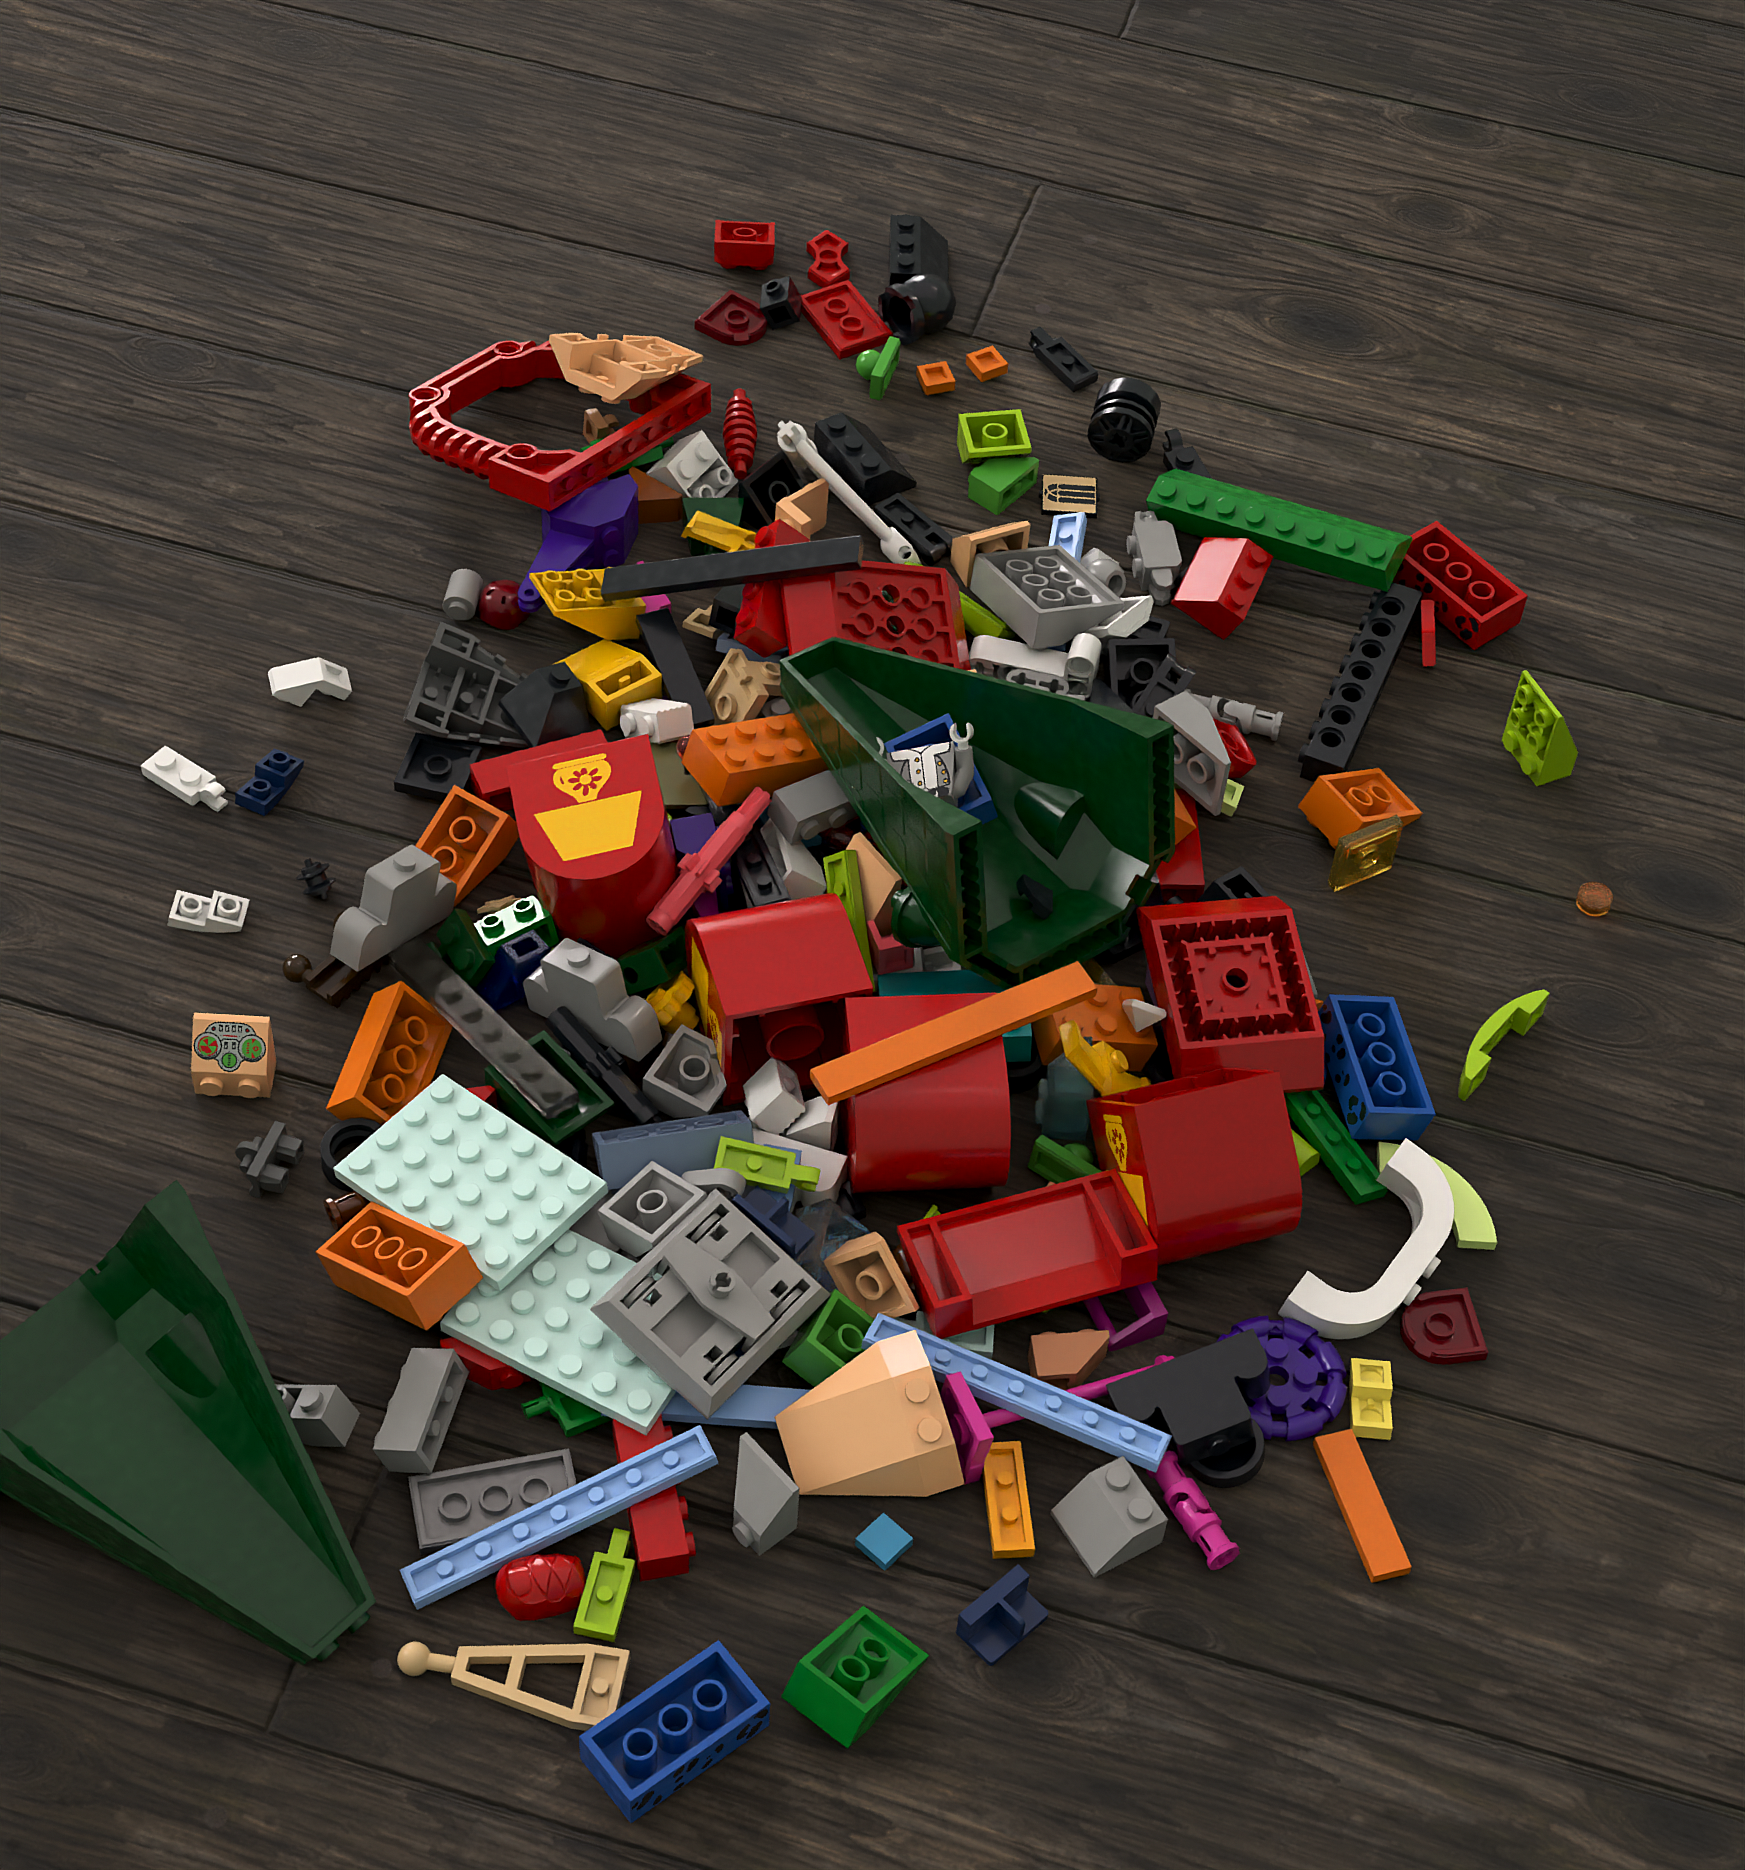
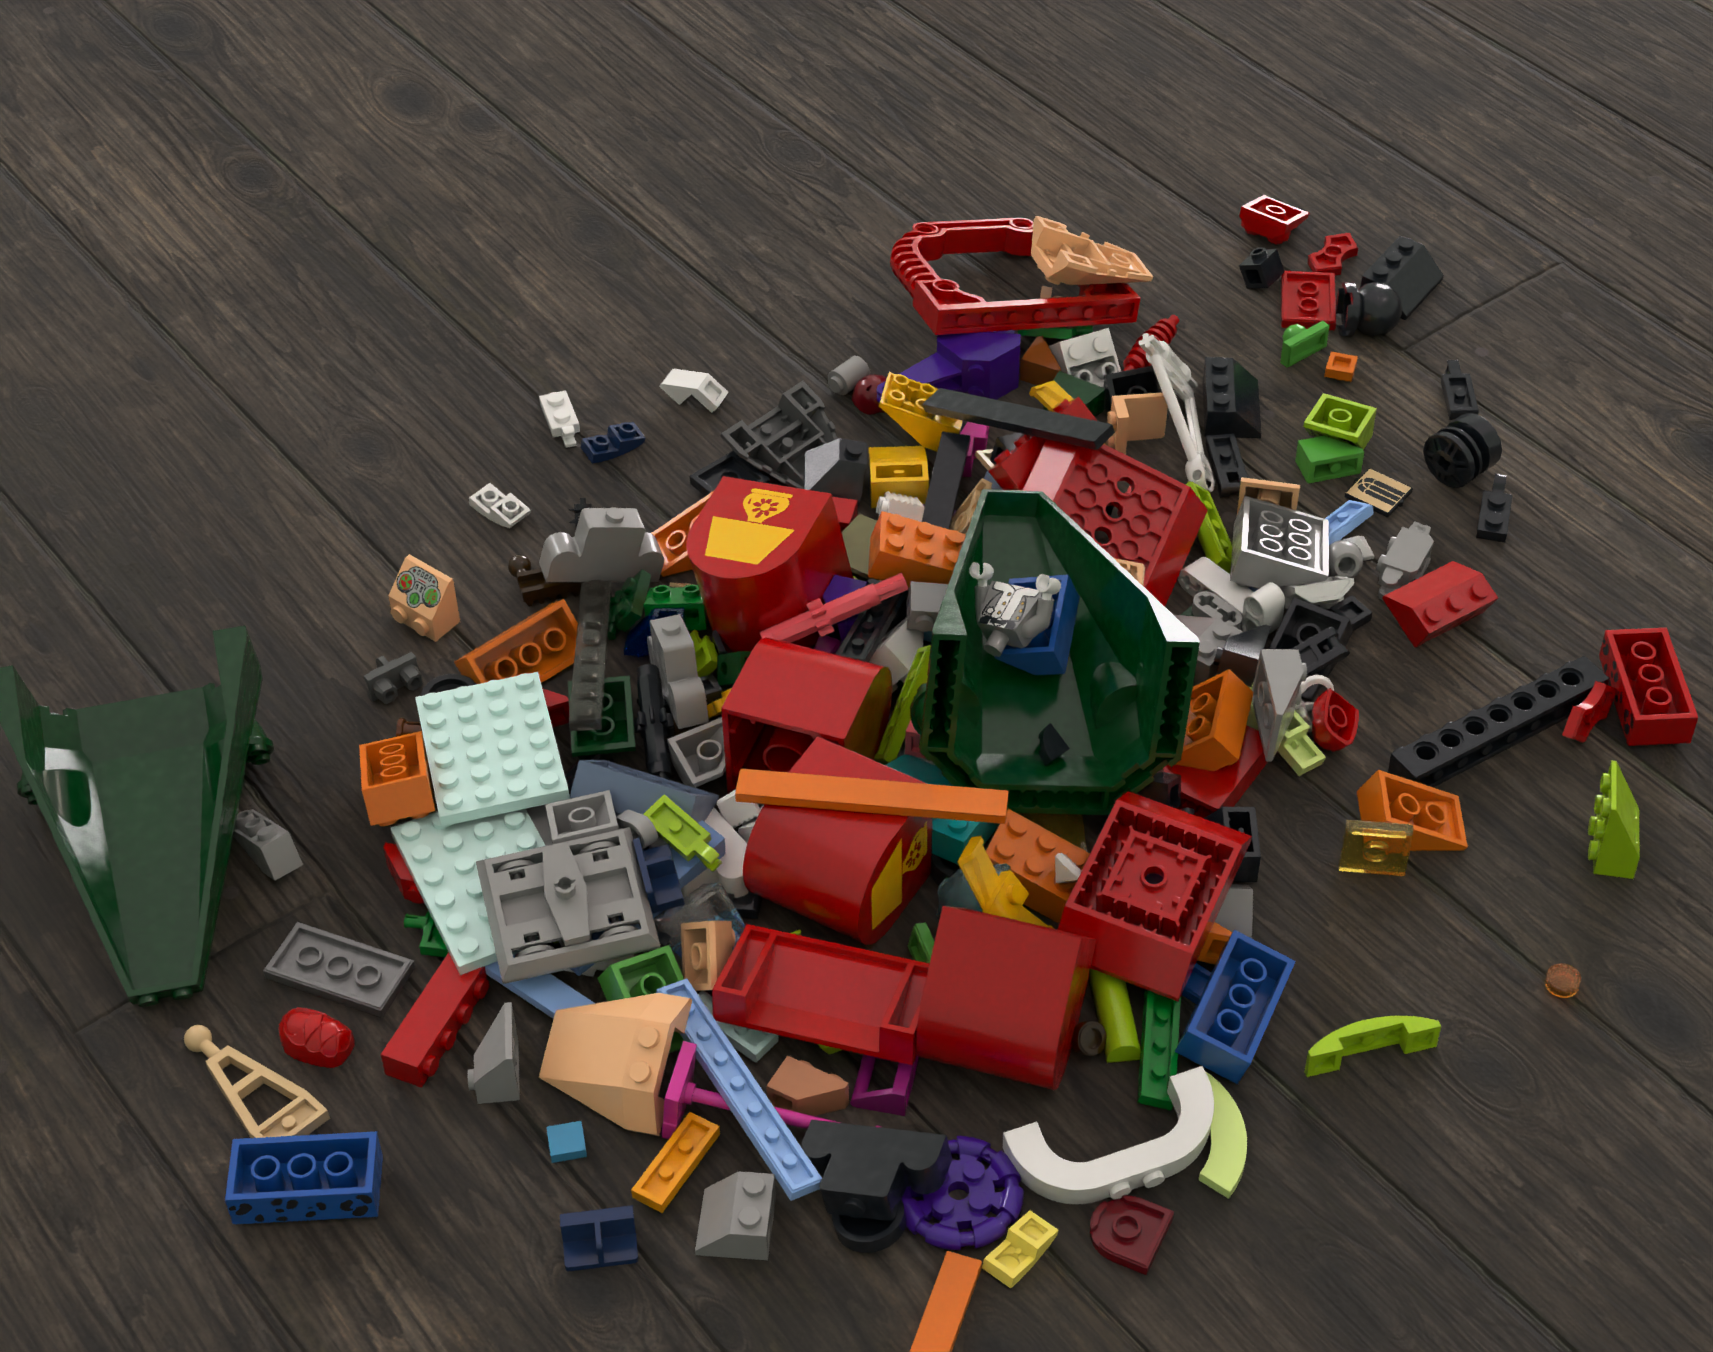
camera: 40 degrees right, 5 degrees down
light grey brick [373,1348,469,1474] -> none
light blue tile [400,1425,719,1610] -> none
lime plate [573,1528,635,1642] -> none
dark red tile [695,289,767,346] -> none
green slope [781,1606,929,1749] -> none
orange plate [966,346,1008,382] -> none
green slope [1146,469,1412,592] -> none
dark pink piece [1146,1451,1240,1570] -> none
light grey piece [1185,689,1284,741] -> none

